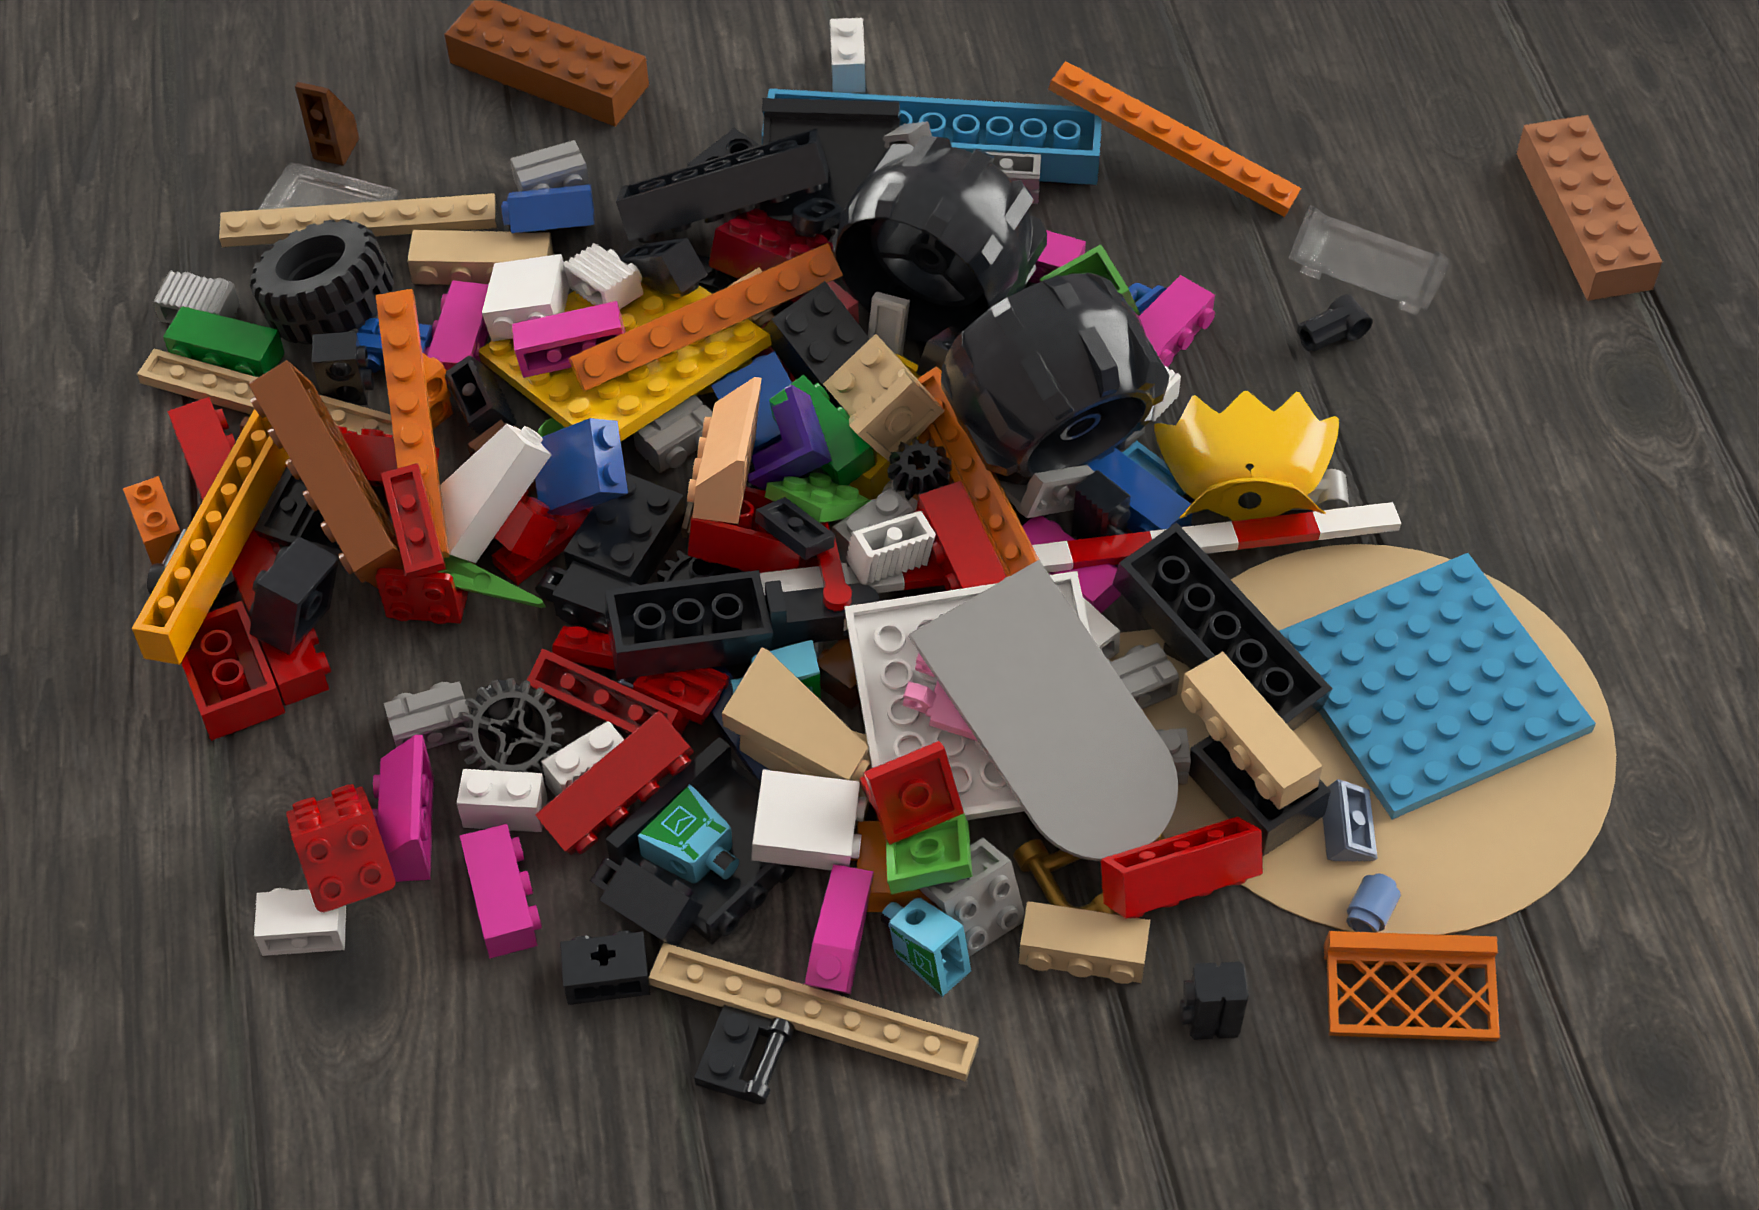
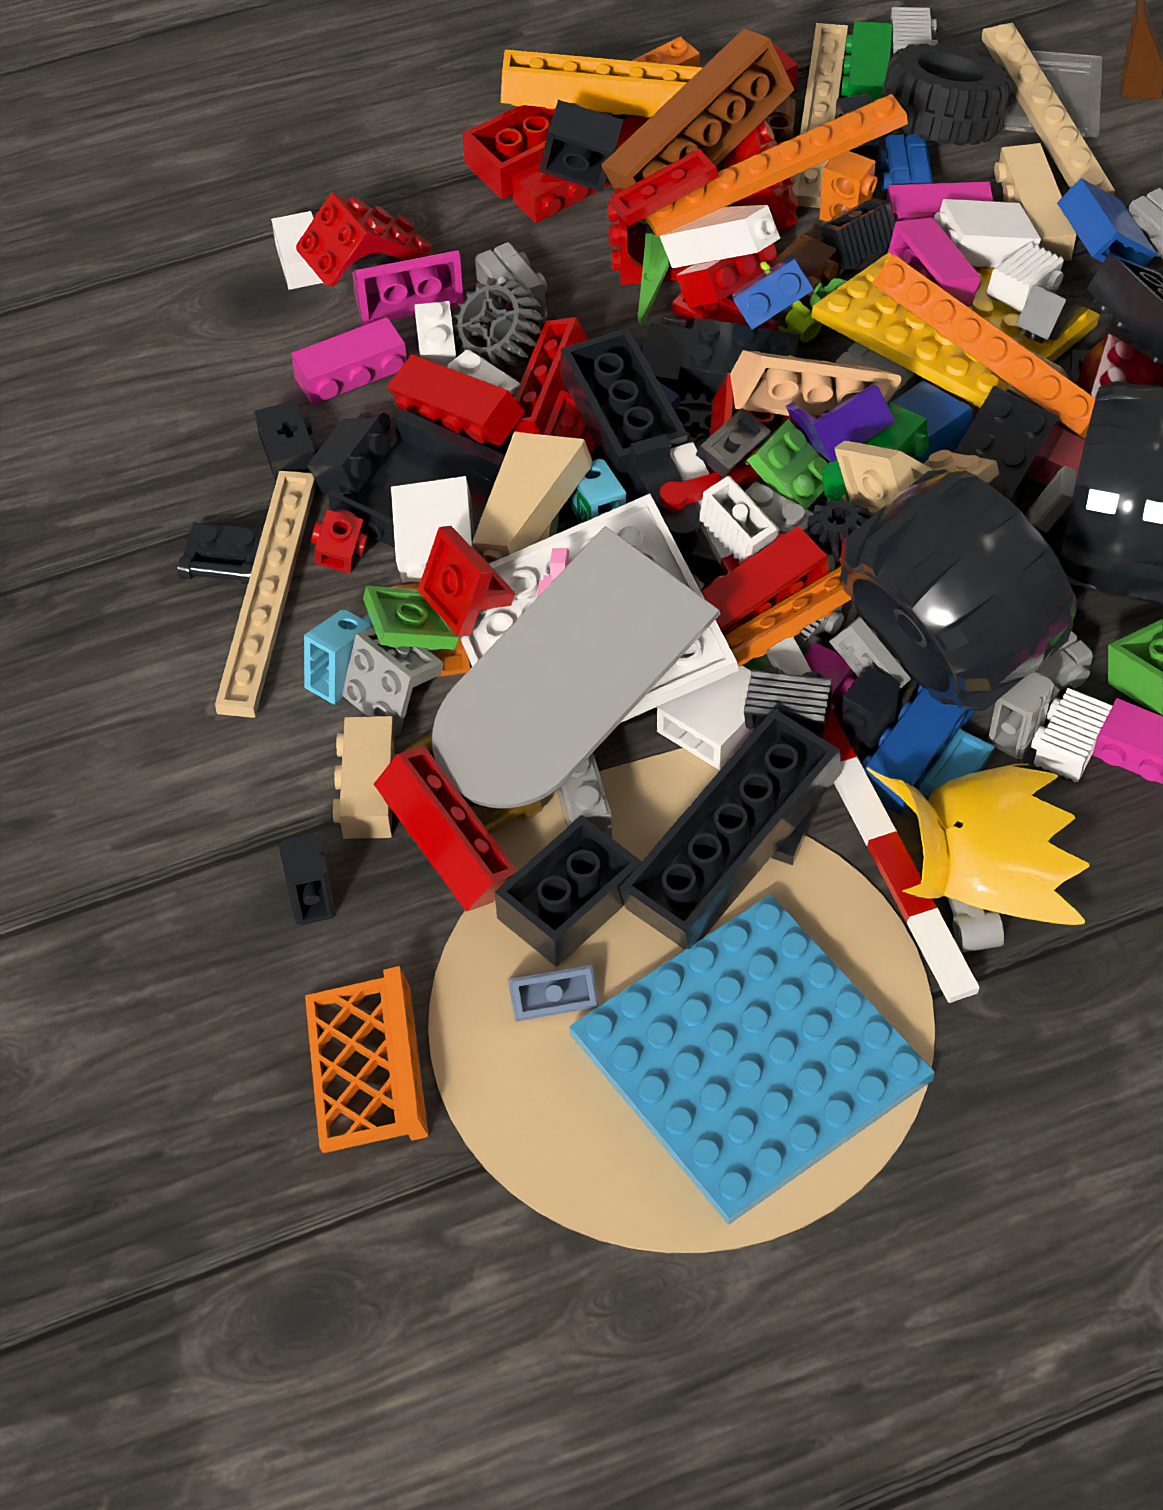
camera: 80 degrees right, 0 degrees up
medium azure torso [638,785,739,883] -> none
dark pink slope [805,864,874,994] -> none
light grey brick [1107,643,1179,709] -> none
tan brick [1181,652,1323,810] -> none
medium blue brick [1346,873,1401,933] -> none
none -> red brick [311,510,368,574]
none -> black brick [744,667,833,738]

